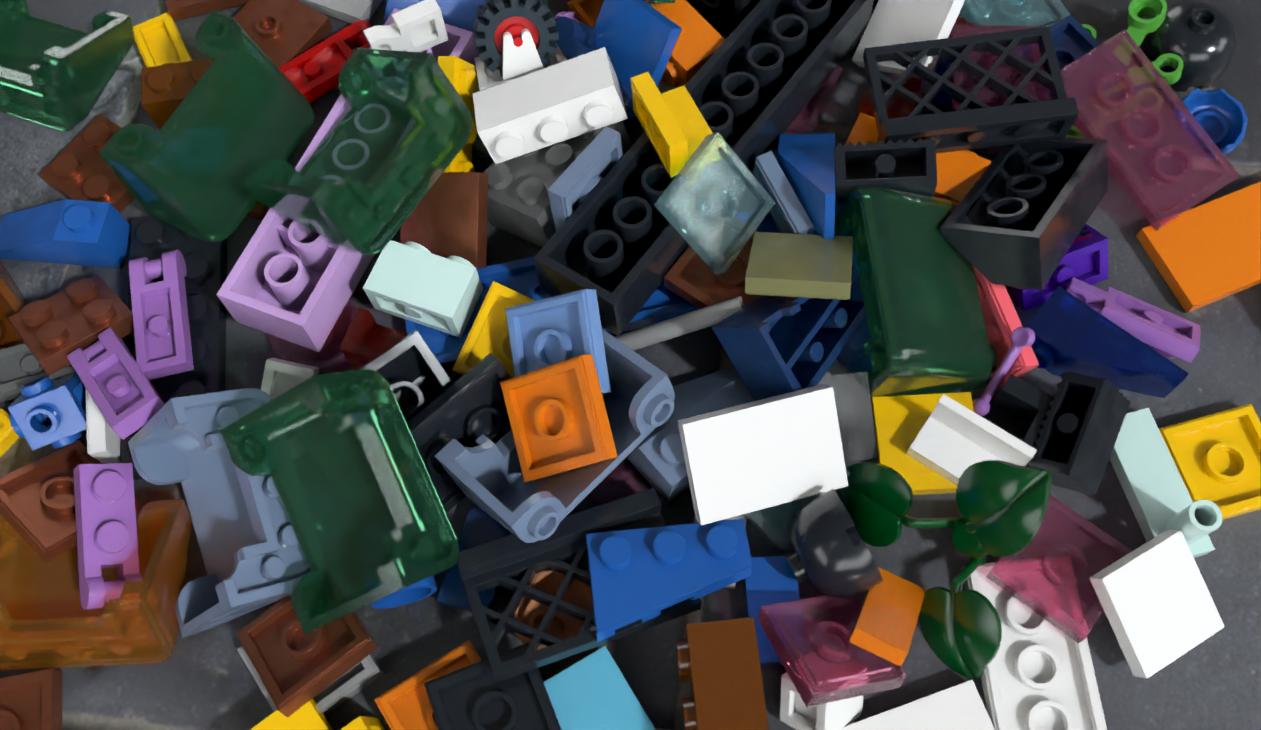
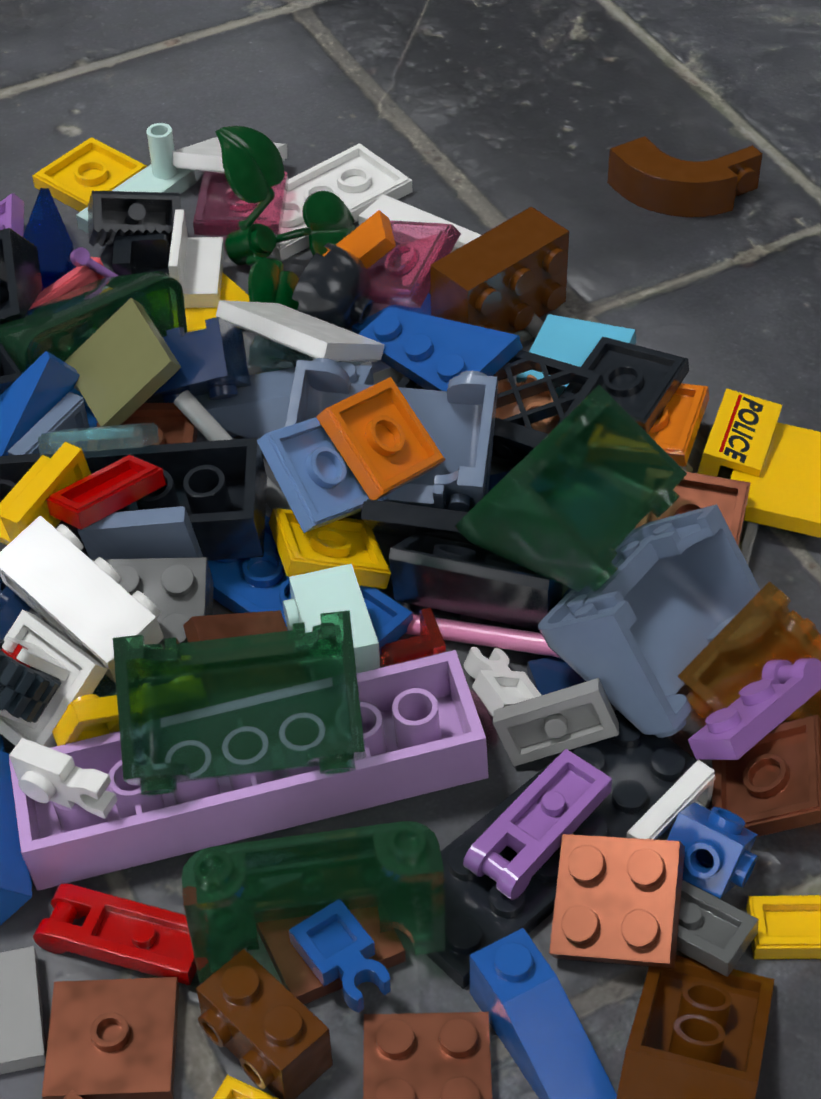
camera: 130 degrees left, 20 degrees down
medium lavender plate [67,327,165,440] -> none
none -> red tile [46,455,166,530]
none -> light grey plate [492,678,619,766]

